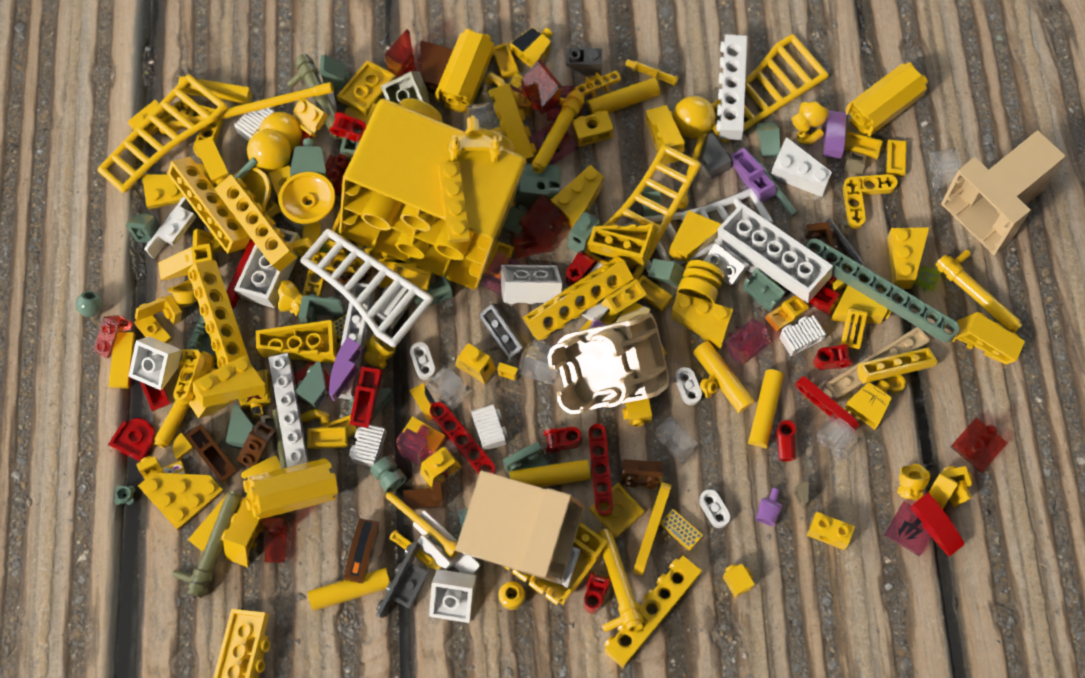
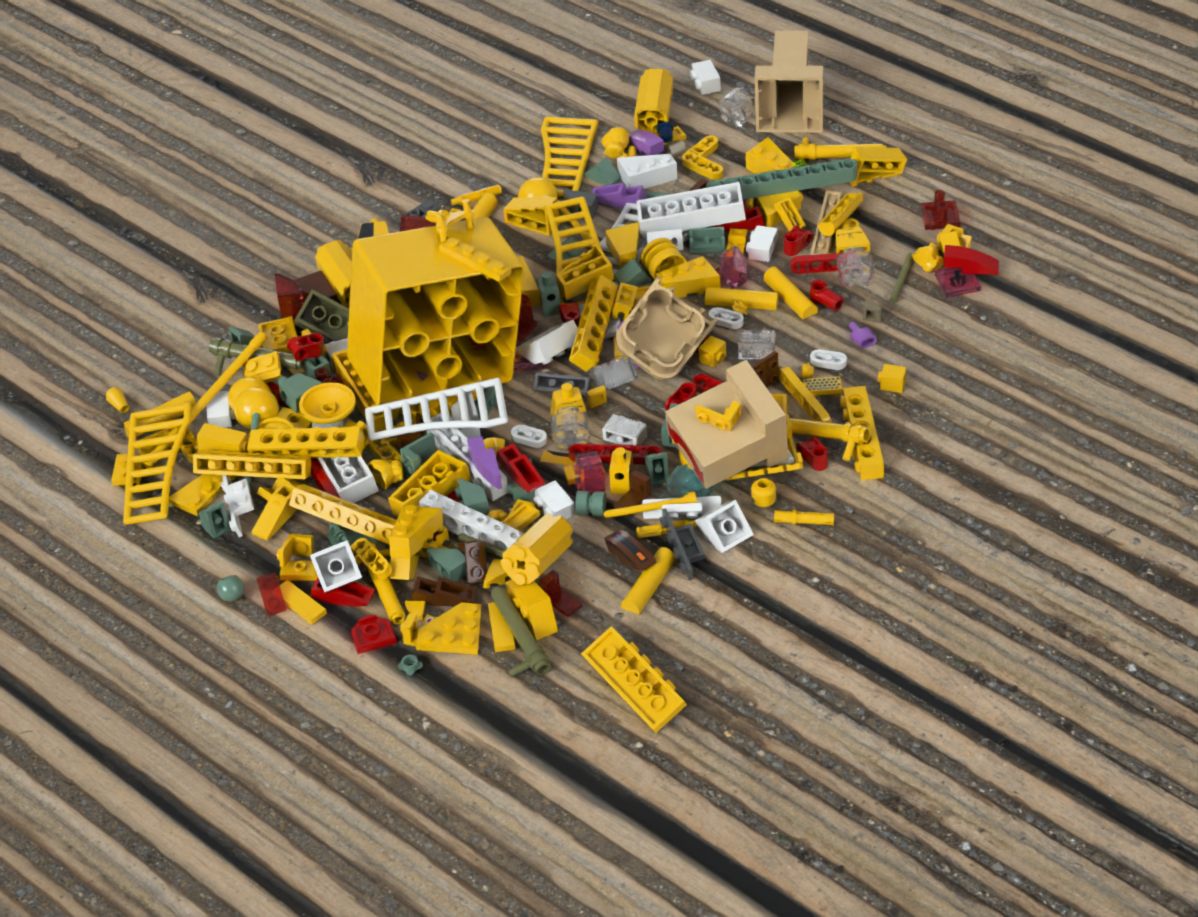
camera: 45 degrees left, 25 degrees down
yellow piece [167,280,207,308] -> none
white brick [716,34,747,140] -> none
yellow brick [806,512,855,550] -> none
yellow tile [886,139,907,176] -> none
none -> yellow cone [106,387,129,413]
none -> sand green slope [644,452,669,485]
none -> clear blue piece [657,122,674,143]
none -> white brick [690,60,721,95]
none -> yellow bracket [695,400,741,432]
none -> yellow pin [774,509,834,526]
none -> yellow plate [801,362,814,379]
none -> olive bar [889,253,913,303]

